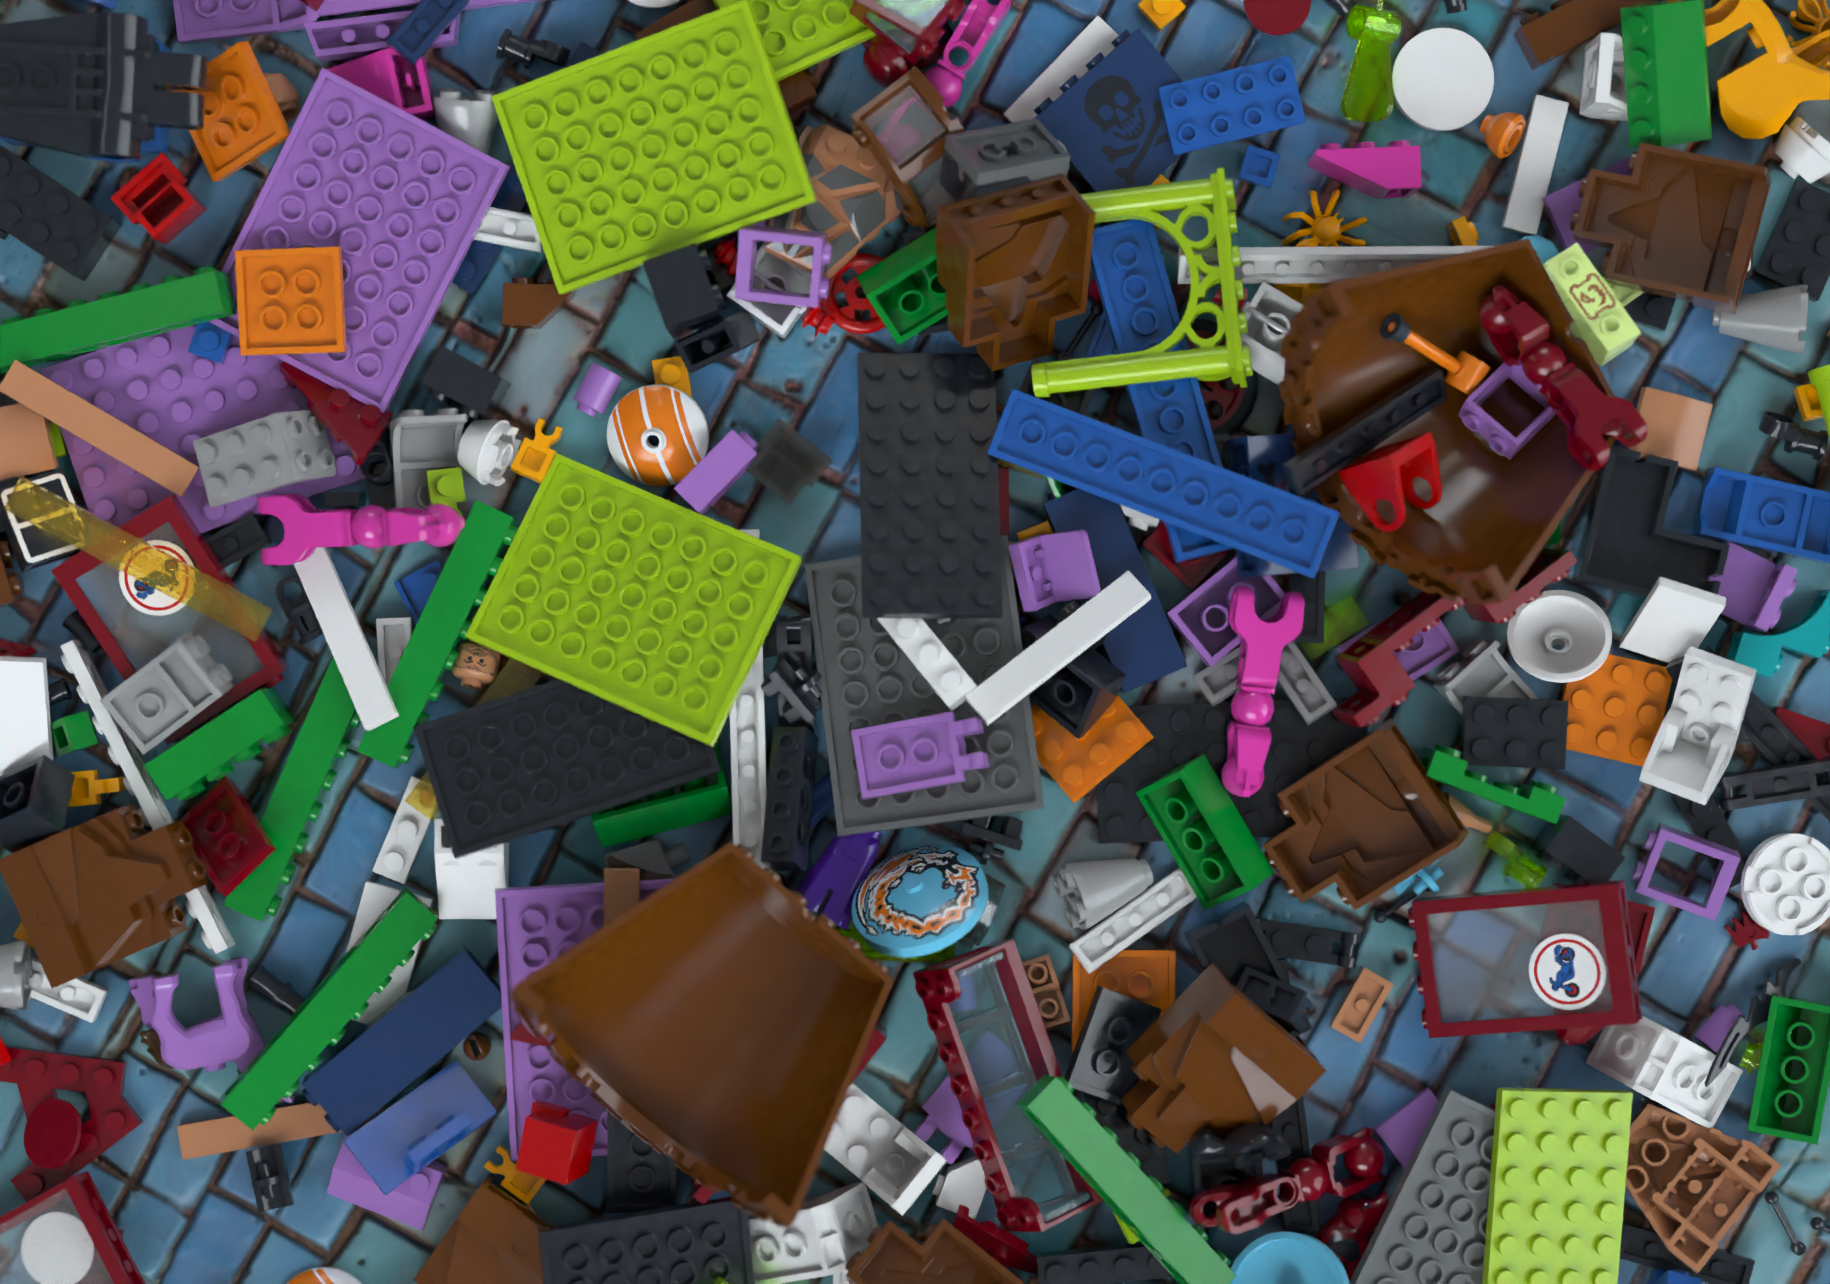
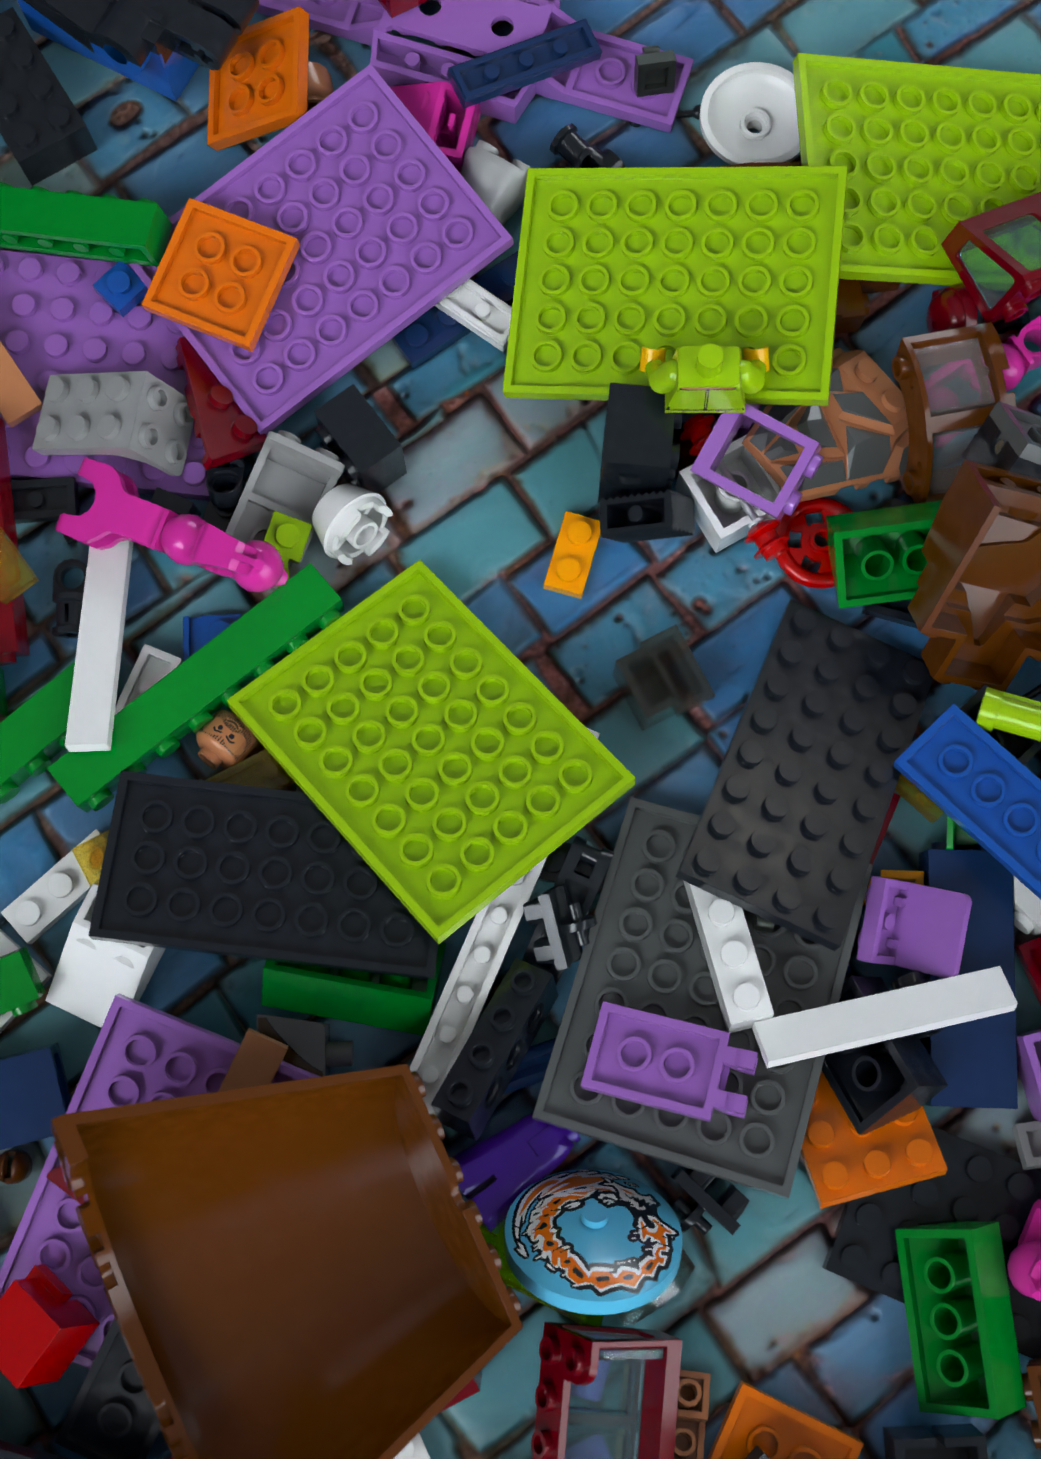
camera: 30 degrees right, 10 degrees down
red plate [110,152,207,245] -> none
reddish brown slope [502,277,576,329] -> none
light orange plate [510,418,563,484] -> none
medium lavender brick [573,362,622,417] -> none
orange dish [607,384,709,487] -> none
medium lavender window [674,429,760,515] -> none
light grey cone [1053,858,1153,929] -> none
white tile [1069,867,1197,974] -> none
none -> lime torso [639,343,770,413]

